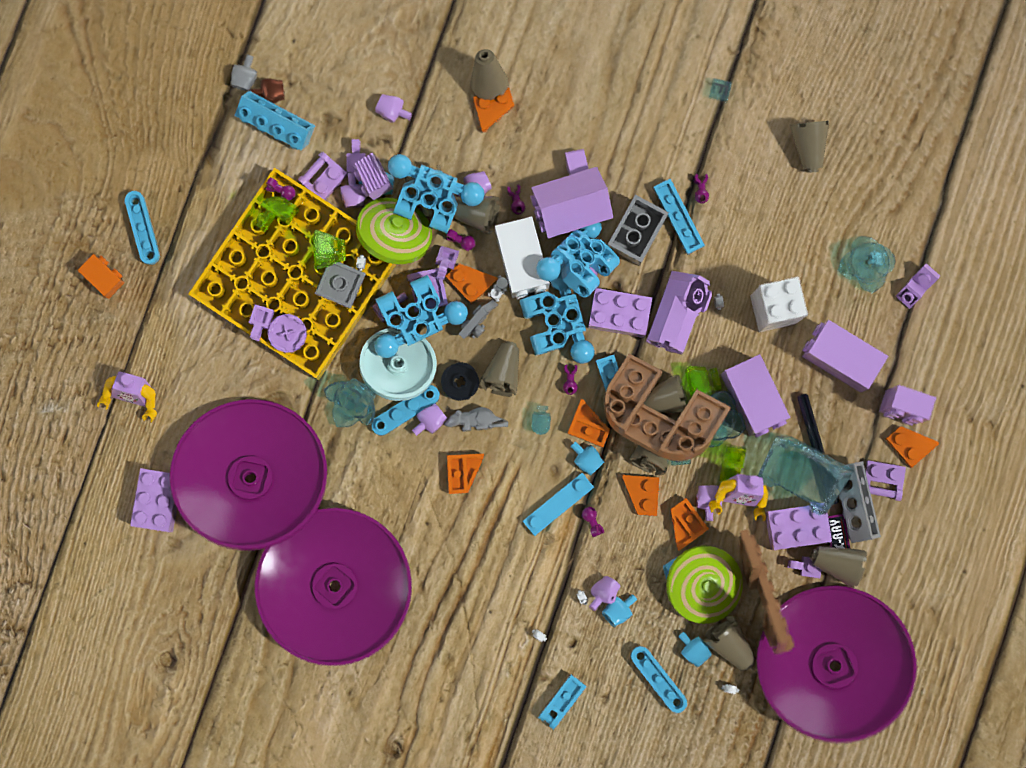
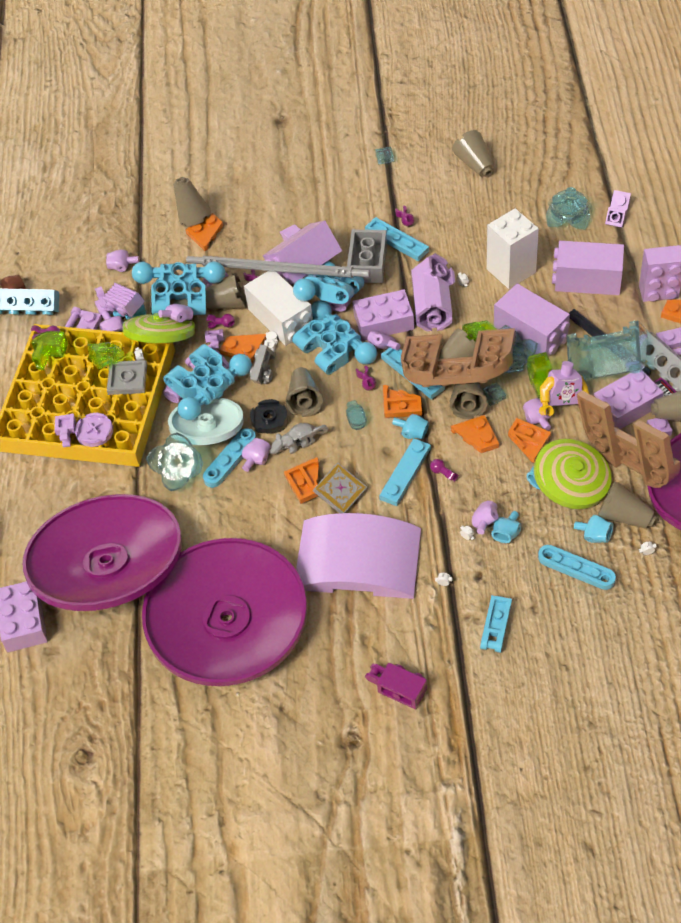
camera: 15 degrees left, 30 degrees down
none -> lavender piece [158,304,193,323]
none -> light grey axle [186,256,371,278]
none -> lavender slope [296,513,421,599]
none -> tile [313,463,367,513]
none -> magenta brick [365,663,427,710]
none -> lavender piece [368,331,401,351]

